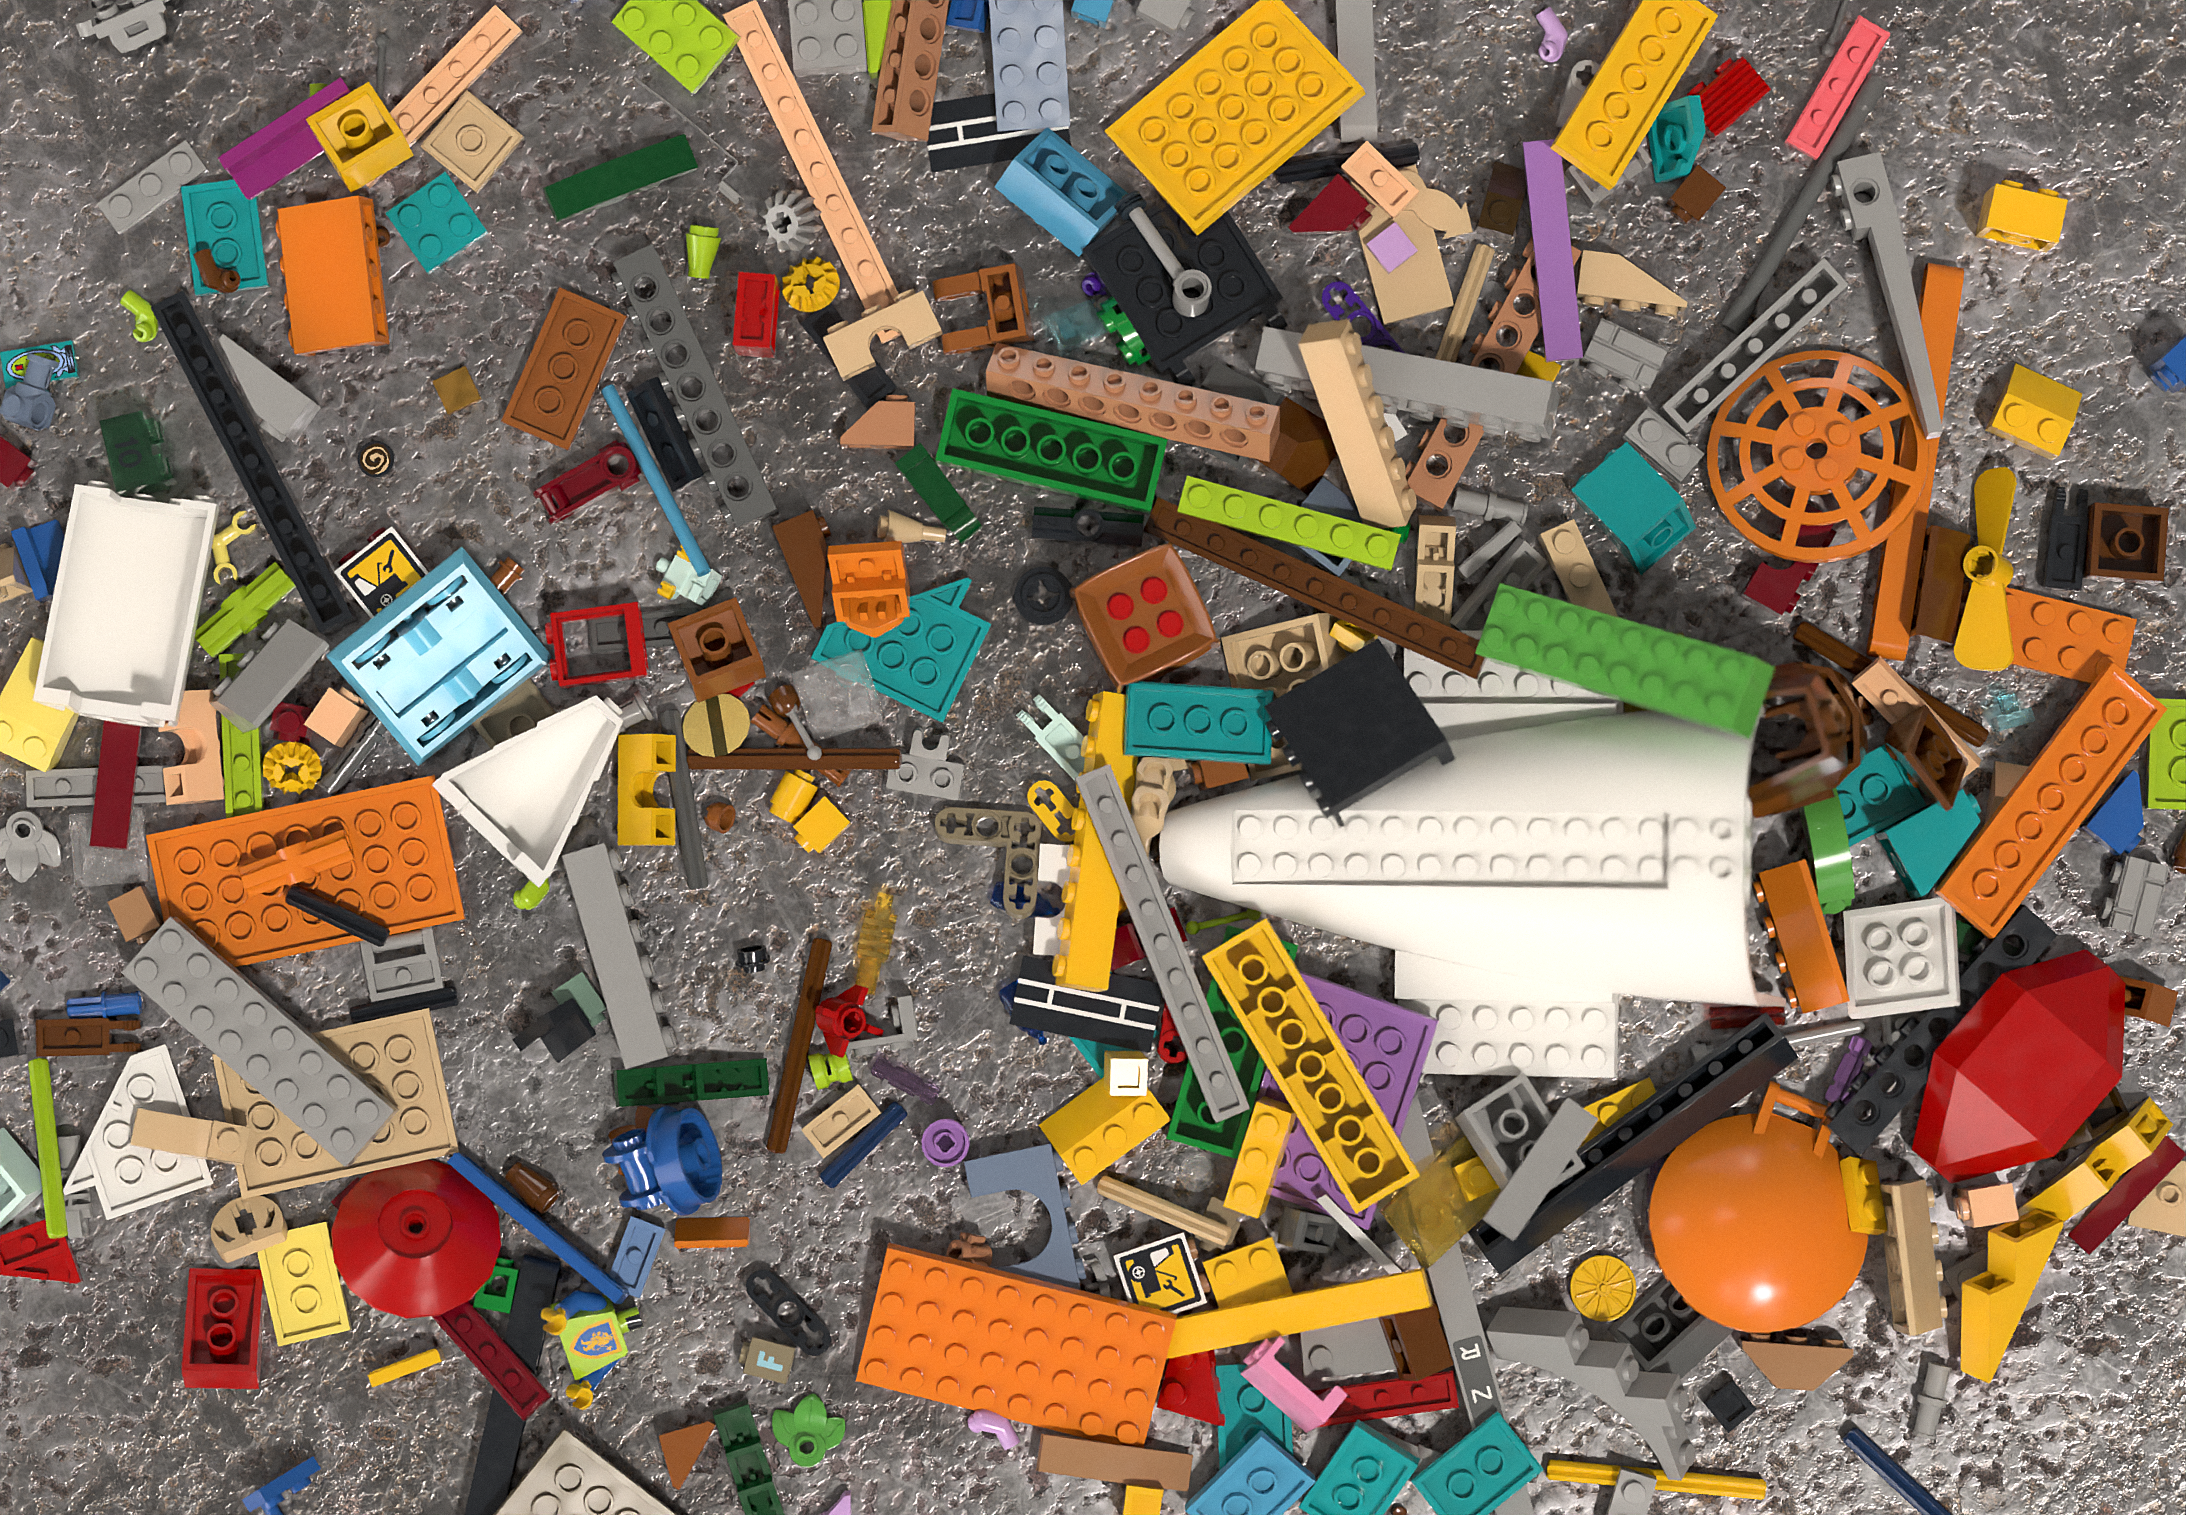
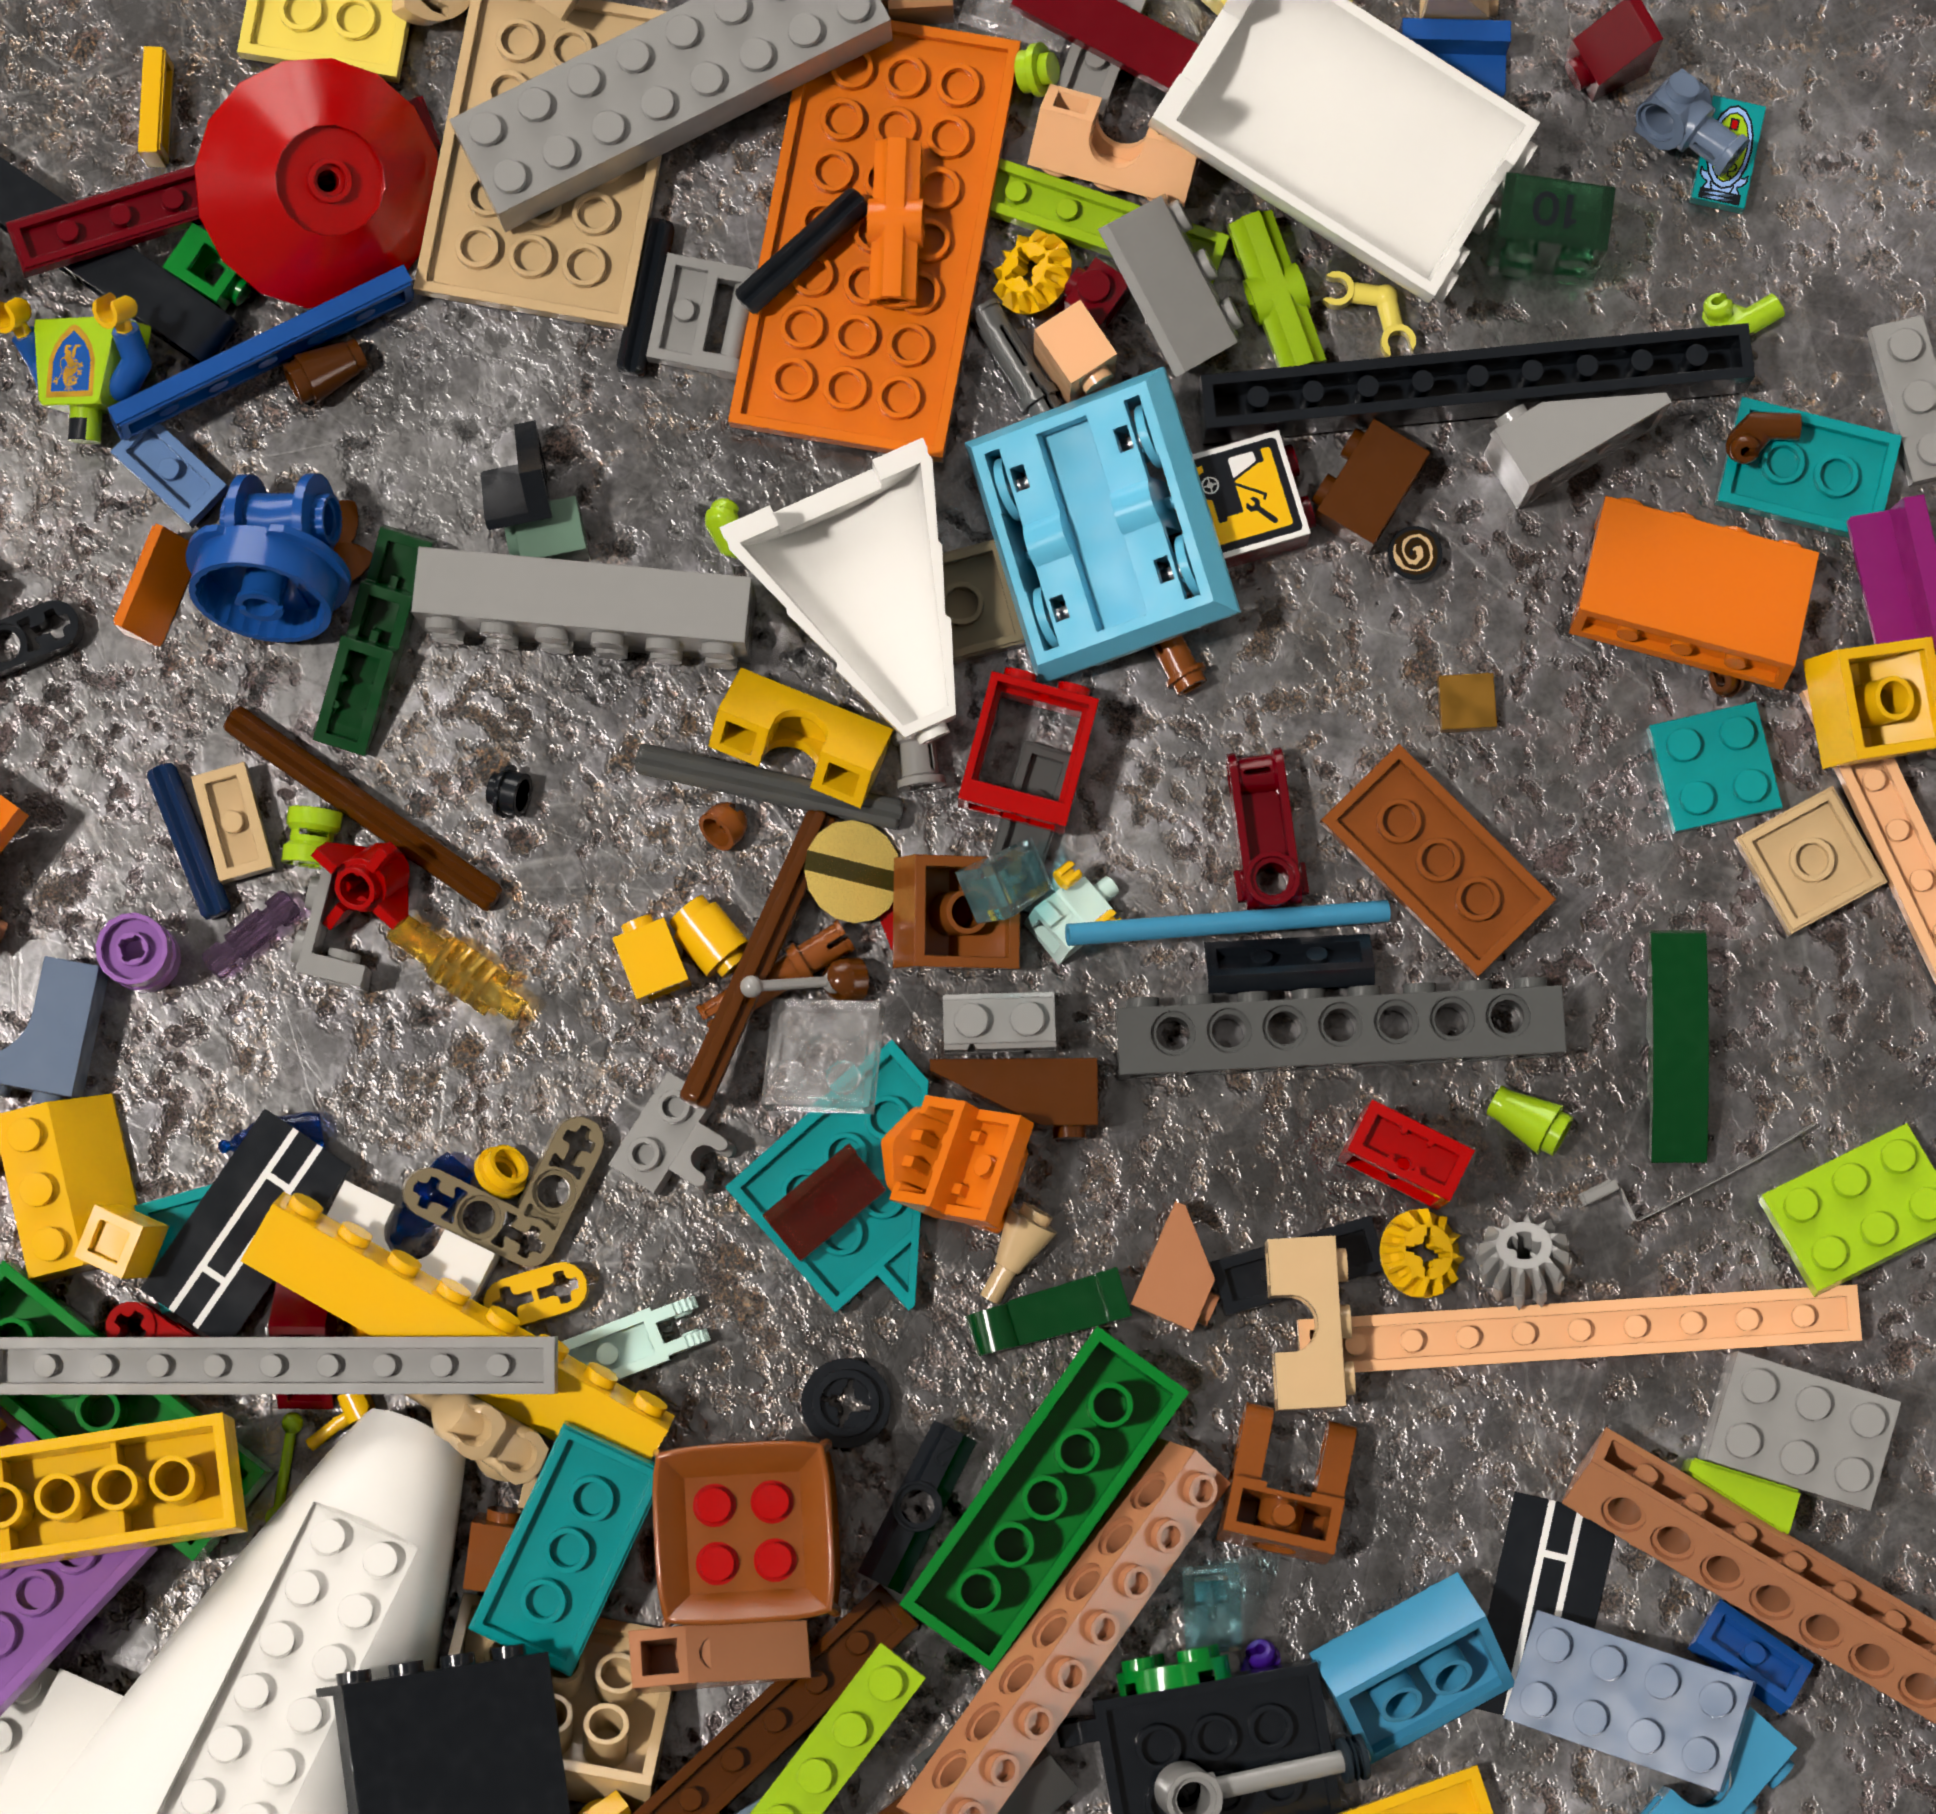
camera: 115 degrees right, 5 degrees down
none -> yellow hand [305,1394,375,1451]
none -> yellow plate [474,1145,529,1199]
none -> nougat slope [628,1620,812,1694]
none -> clear red panel [762,1143,887,1262]
none -> light grey brick [943,992,1056,1056]
none -> clear light blue slope [955,837,1053,923]
none -> lime plate [1014,42,1060,98]
none -> reddish brown brick [1311,419,1430,555]

